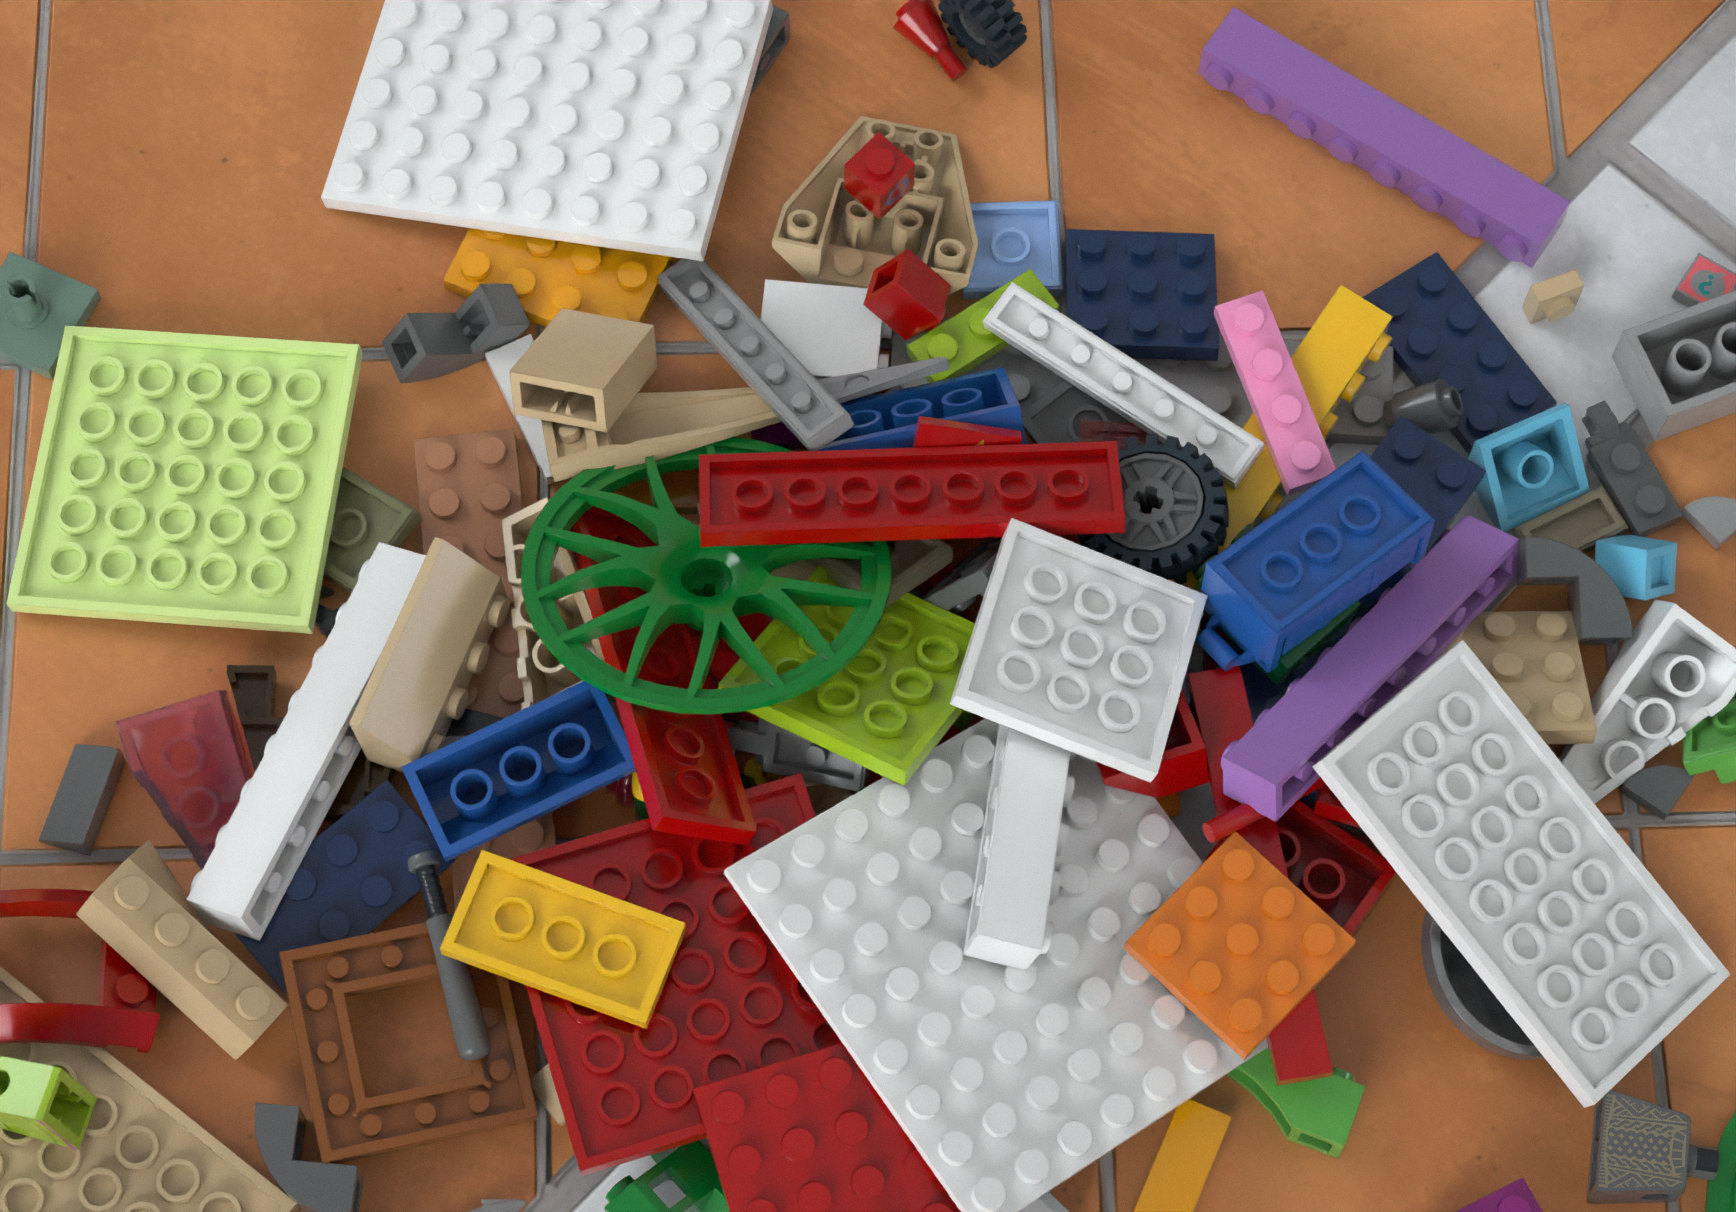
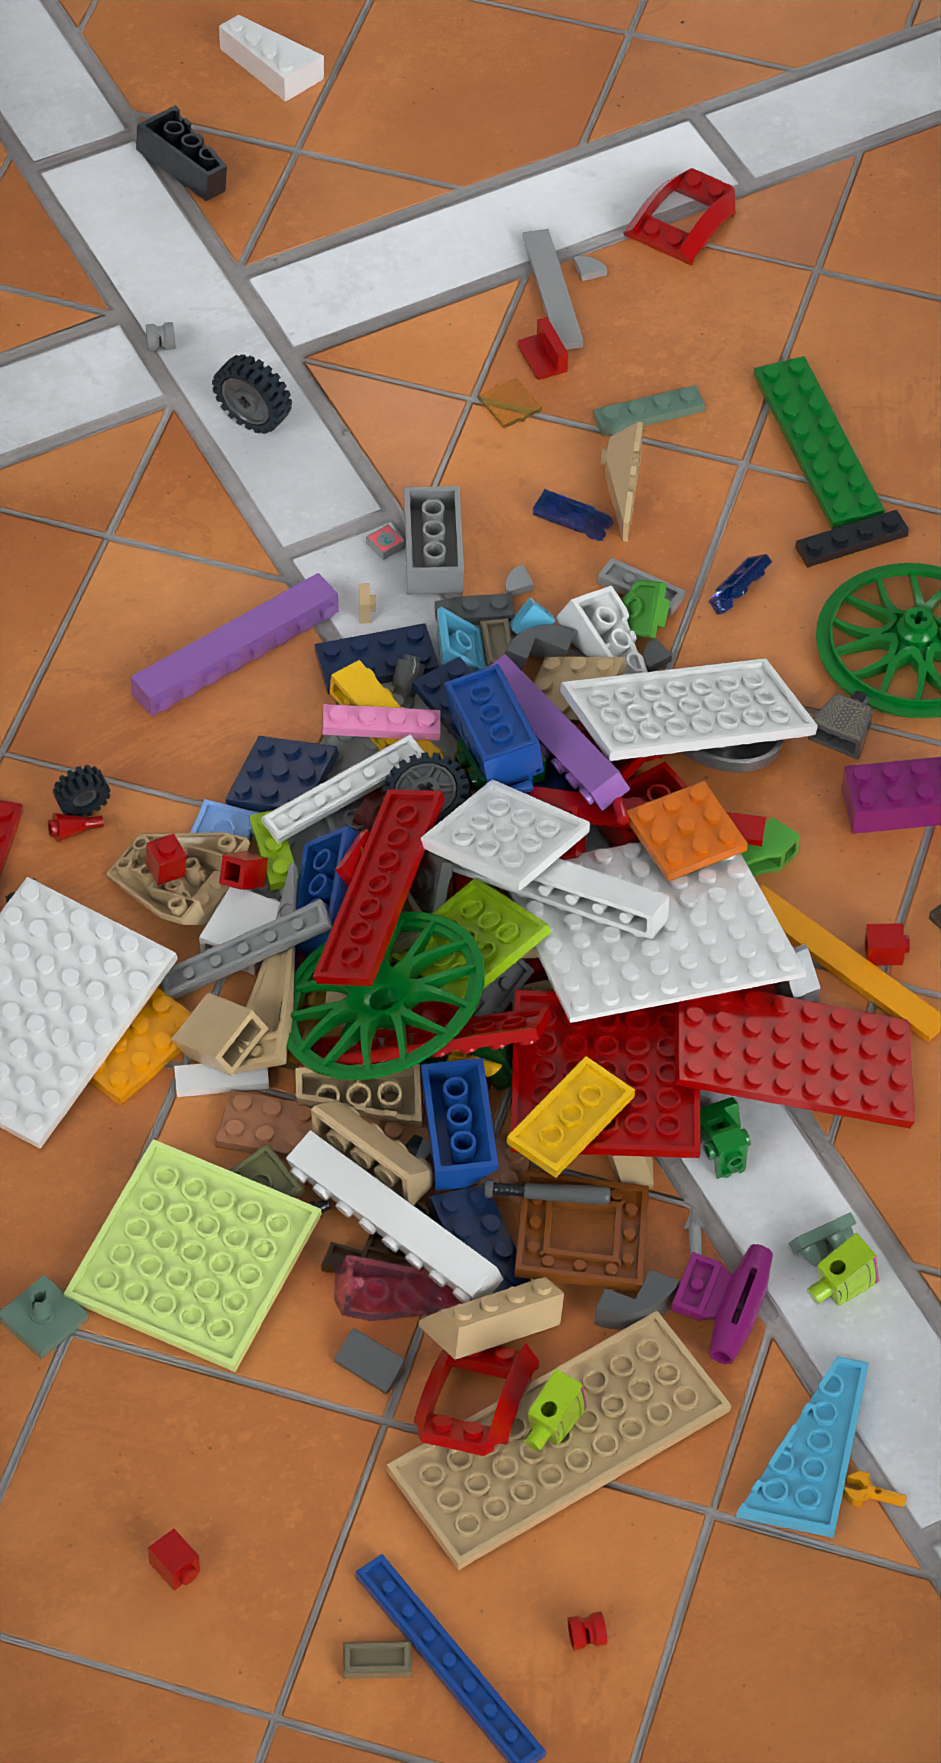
camera: 70 degrees left, 15 degrees down
dark grey brick [382,284,530,383] -> none

